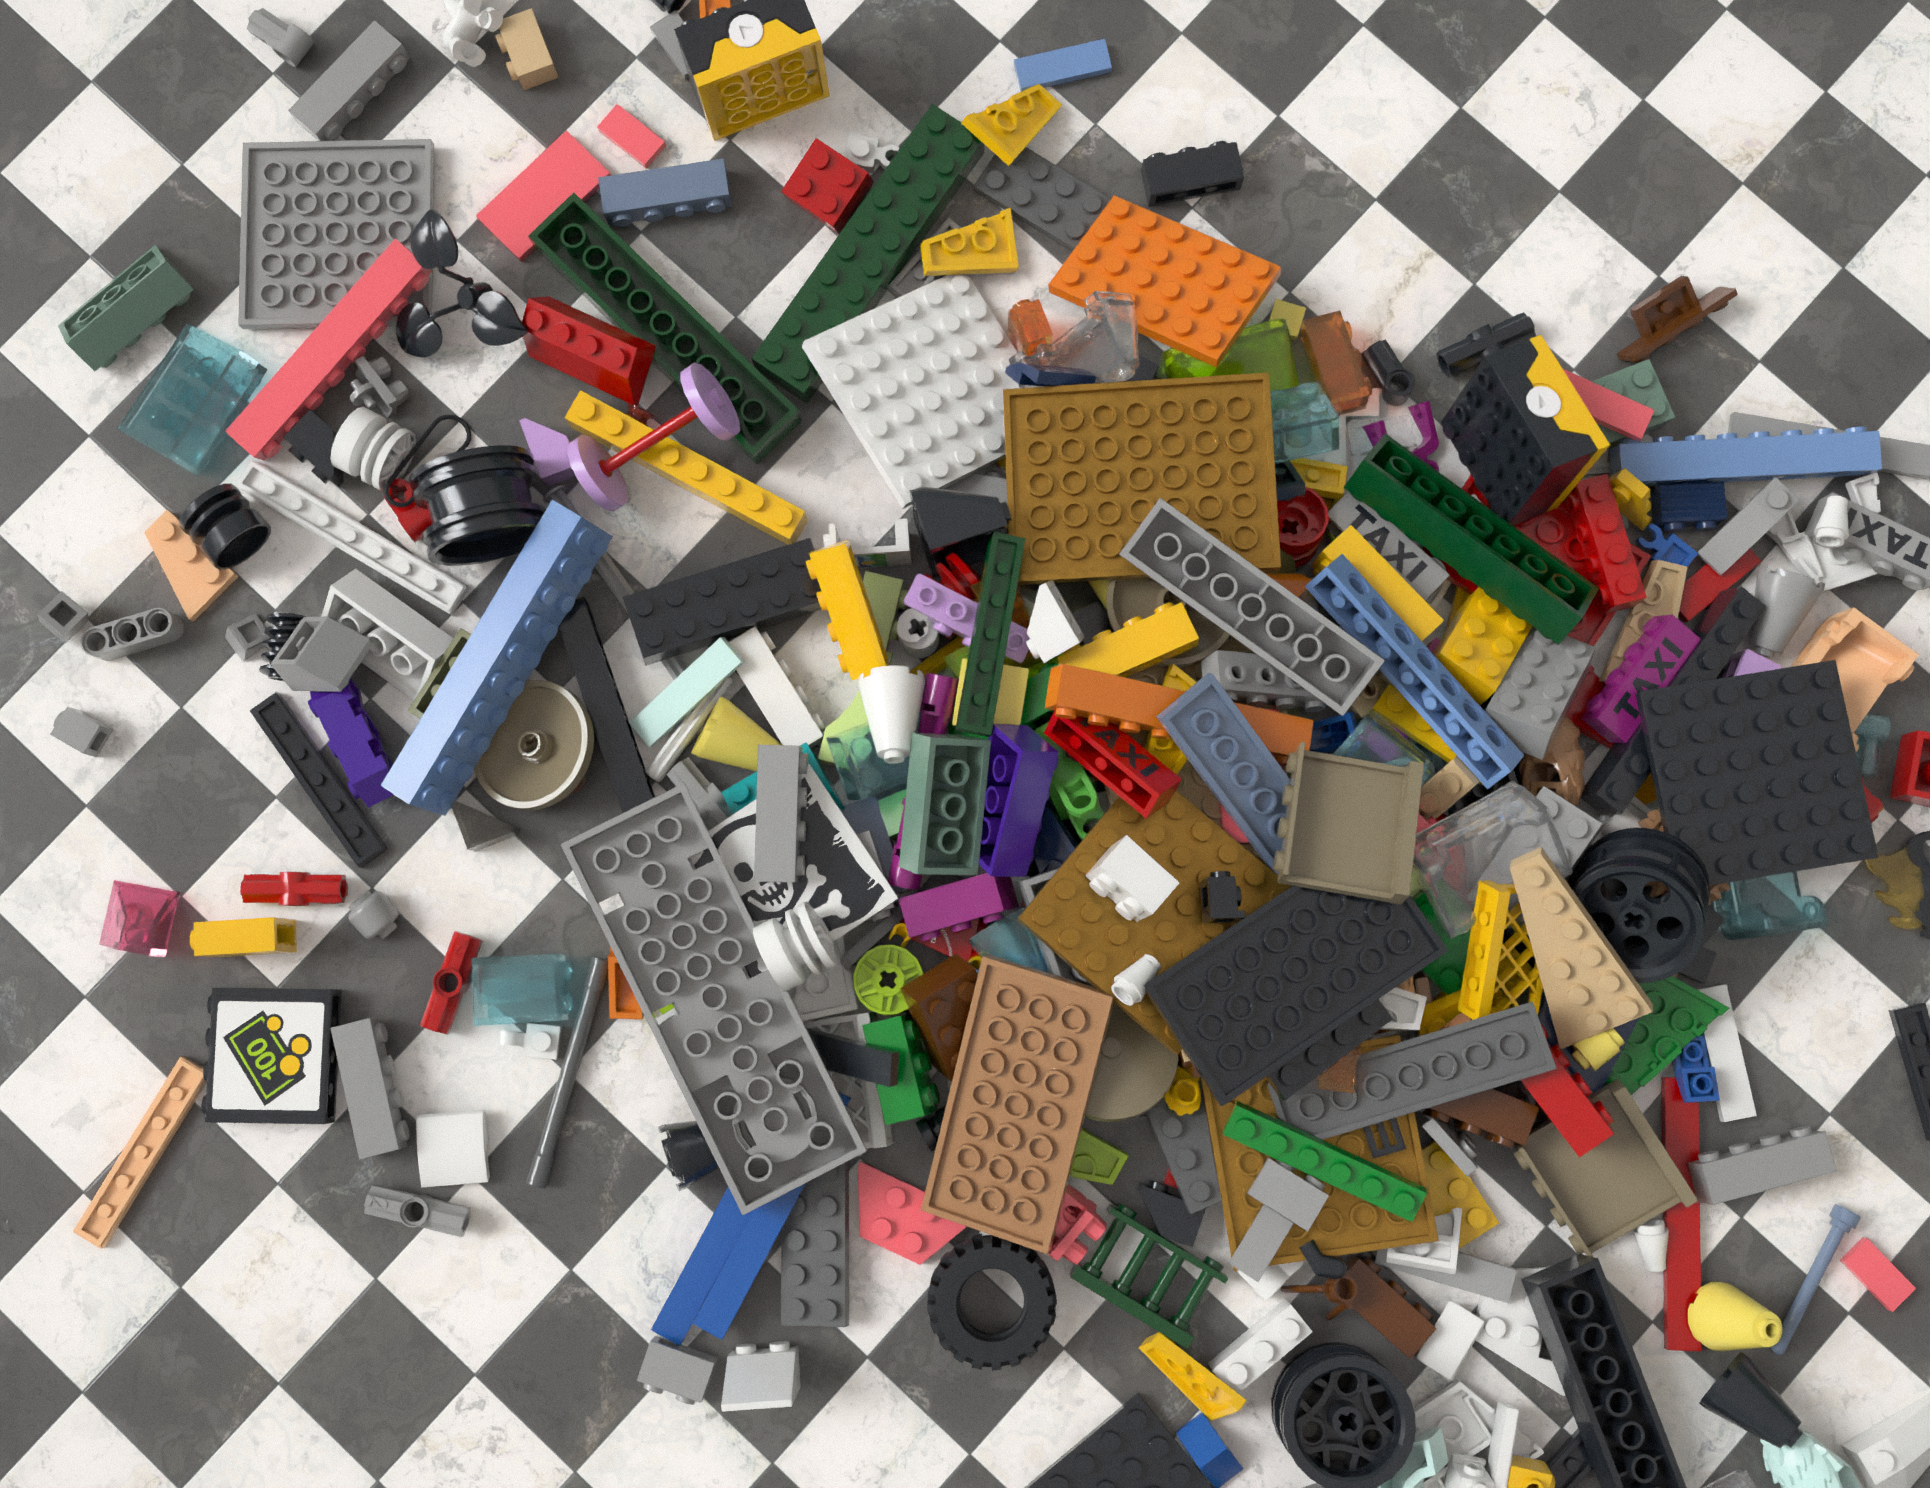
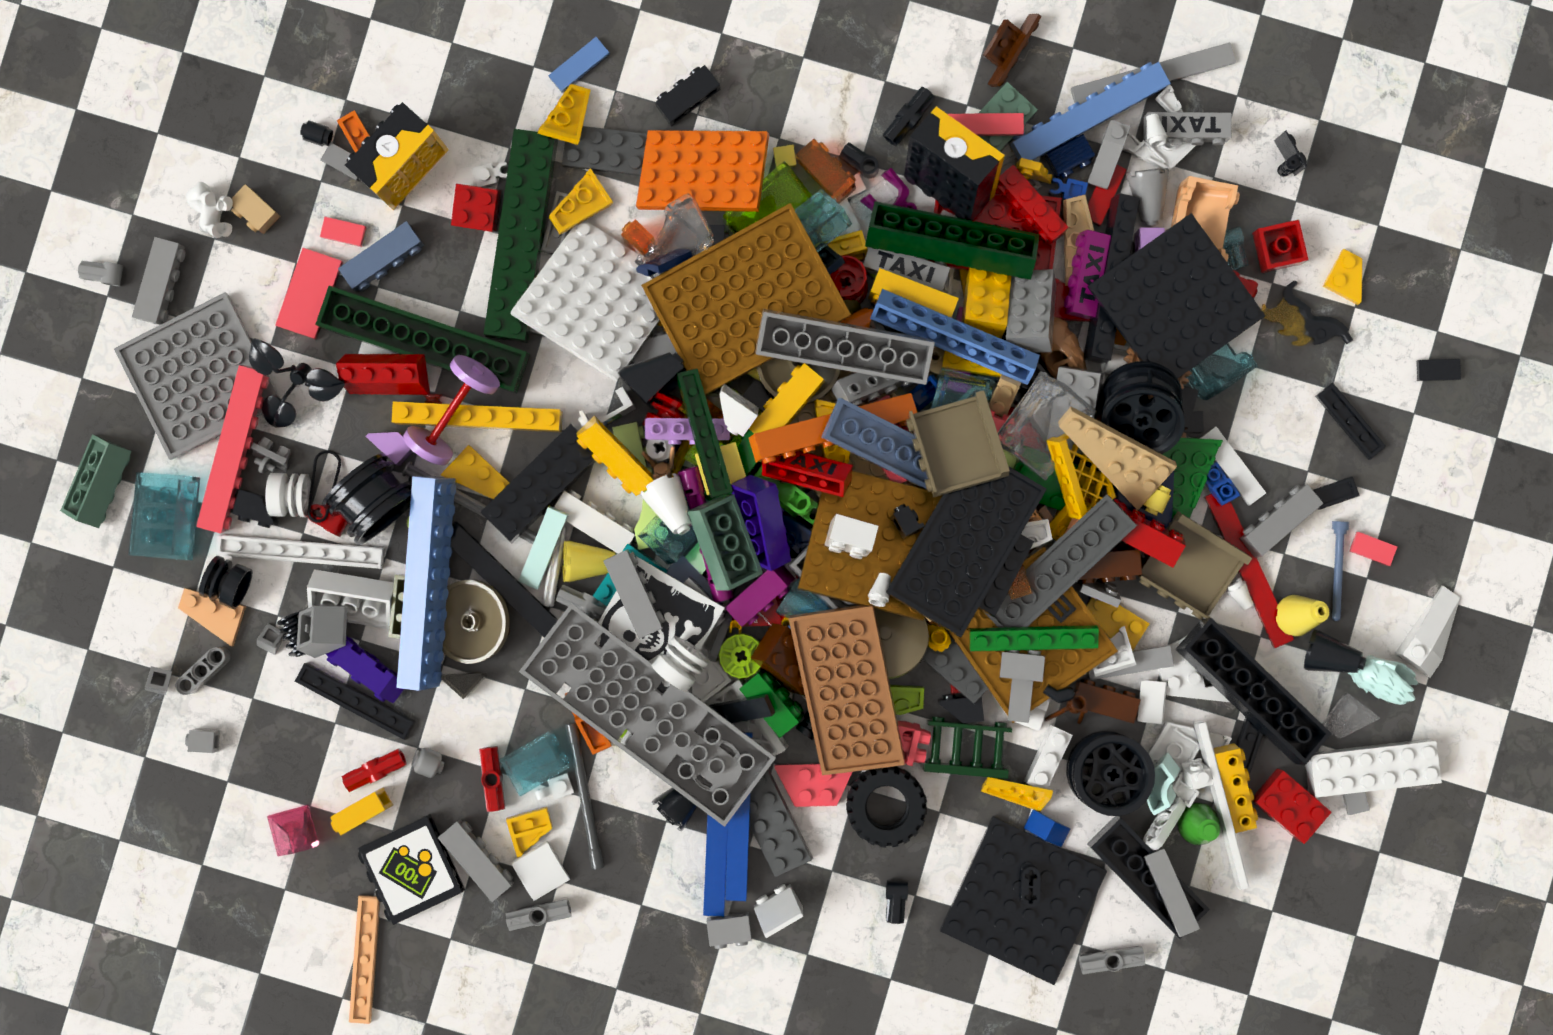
camera: 25 degrees left, 5 degrees up
none -> yellow wing [441,445,510,499]
none -> yellow wing [506,807,553,858]
none -> light nougat plant [642,446,675,480]
none -> black piece [886,880,908,924]
none -> black tile [1313,476,1360,510]

